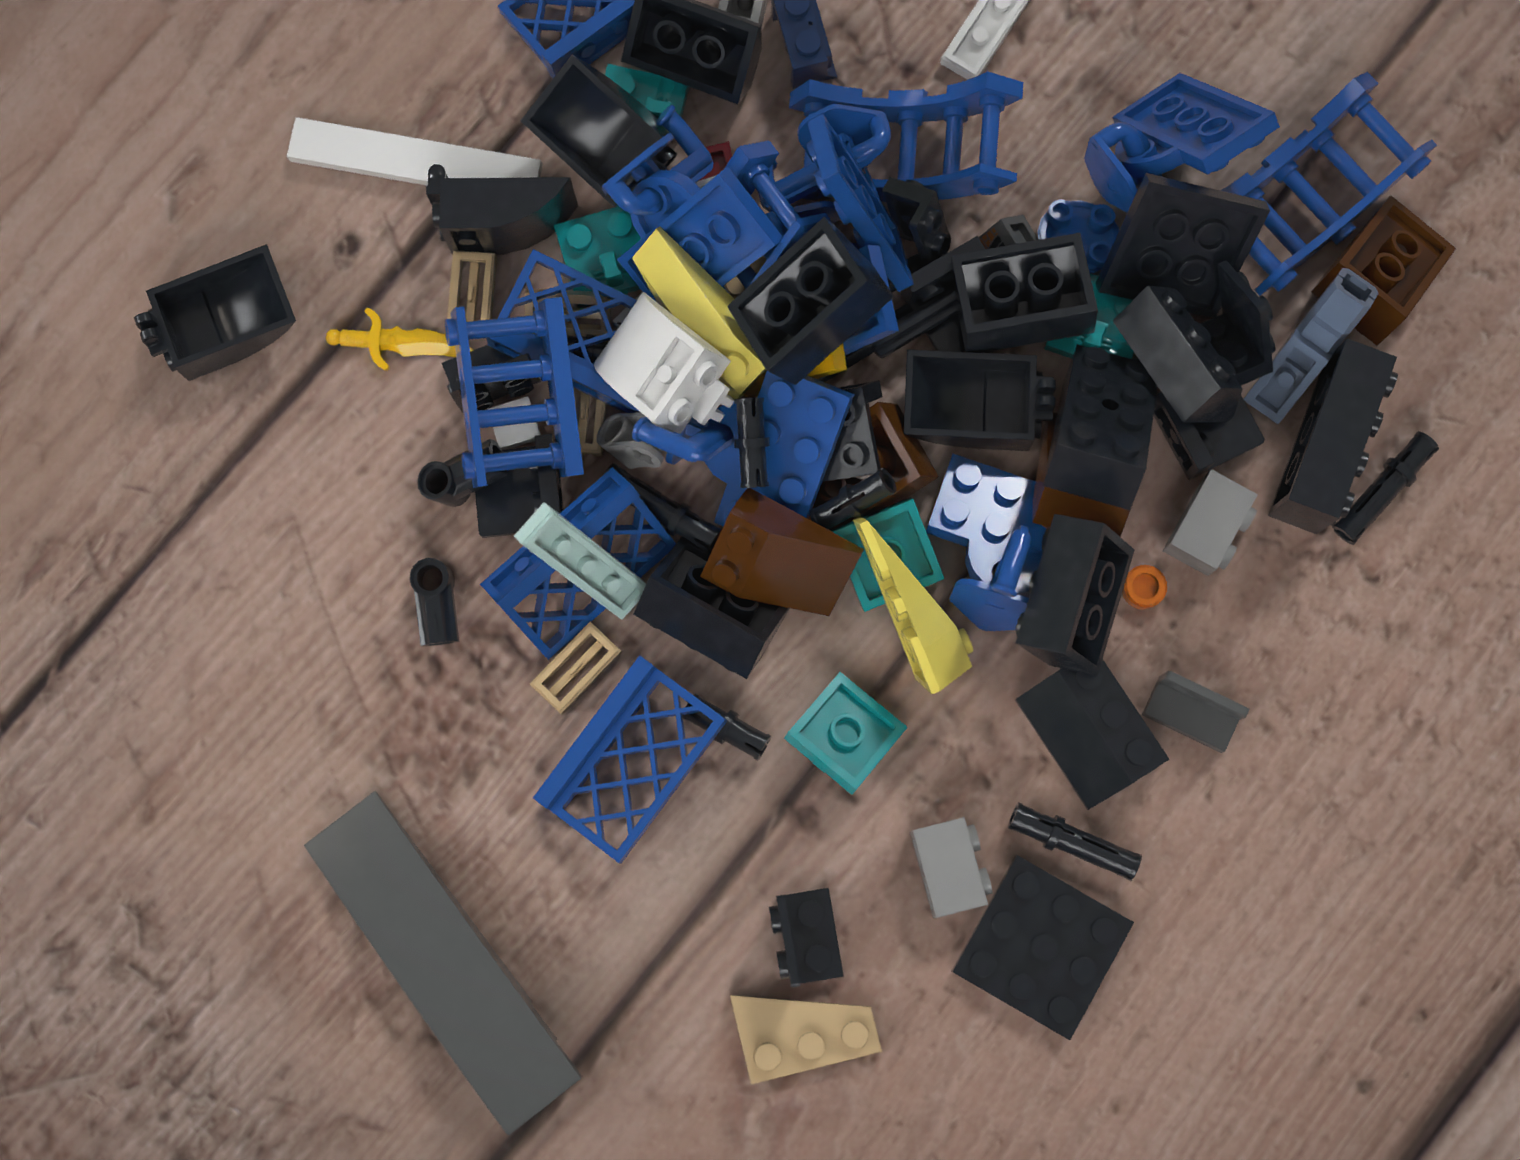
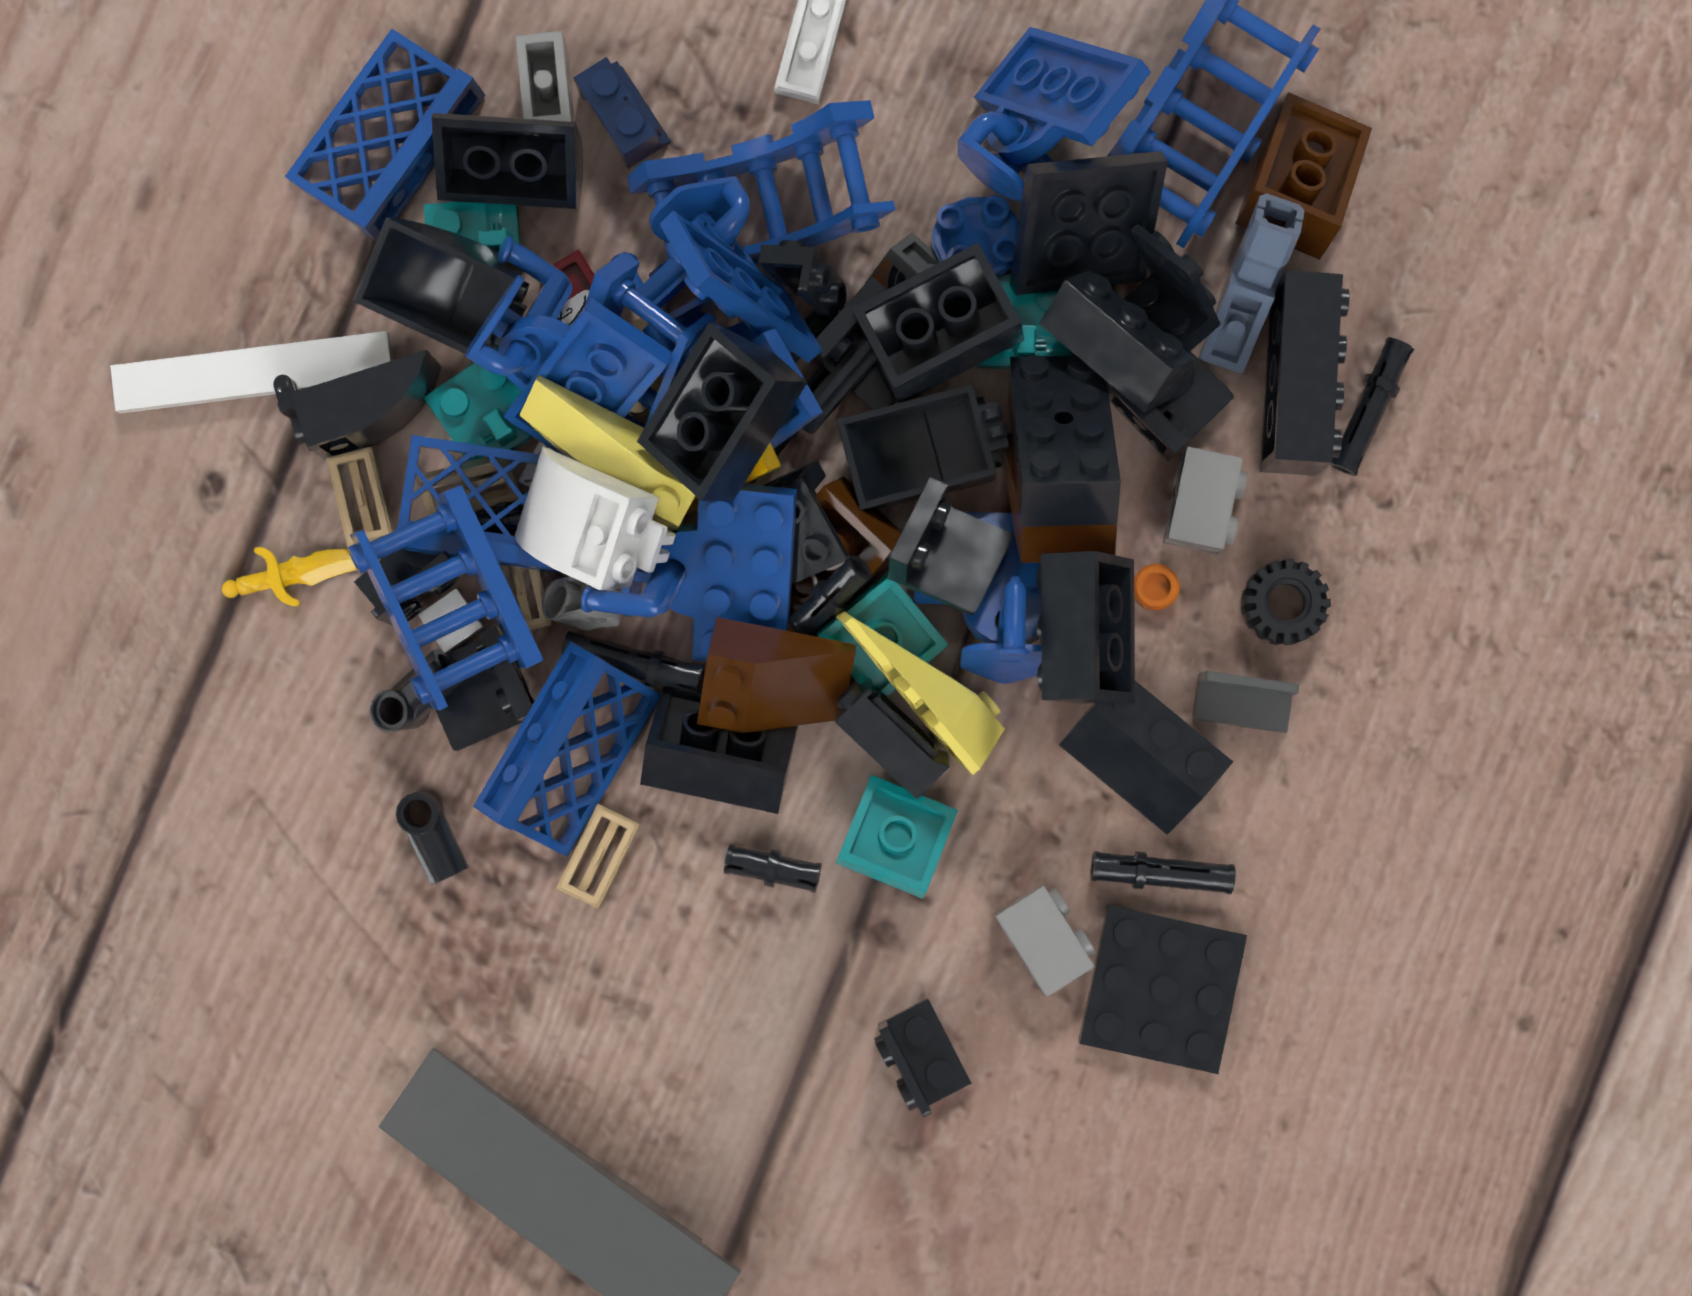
camera: 20 degrees left, 5 degrees up
black piece [134,244,296,381] -> none
light aqua tile [514,502,646,620] -> none
blue fence [533,655,727,864] -> none
tan wing [730,995,882,1084] -> none
black pin [734,397,770,488] -> none
none -> black window [835,678,950,799]
none -> black bracket [888,478,1013,616]
none -> black tyre [1241,559,1331,646]

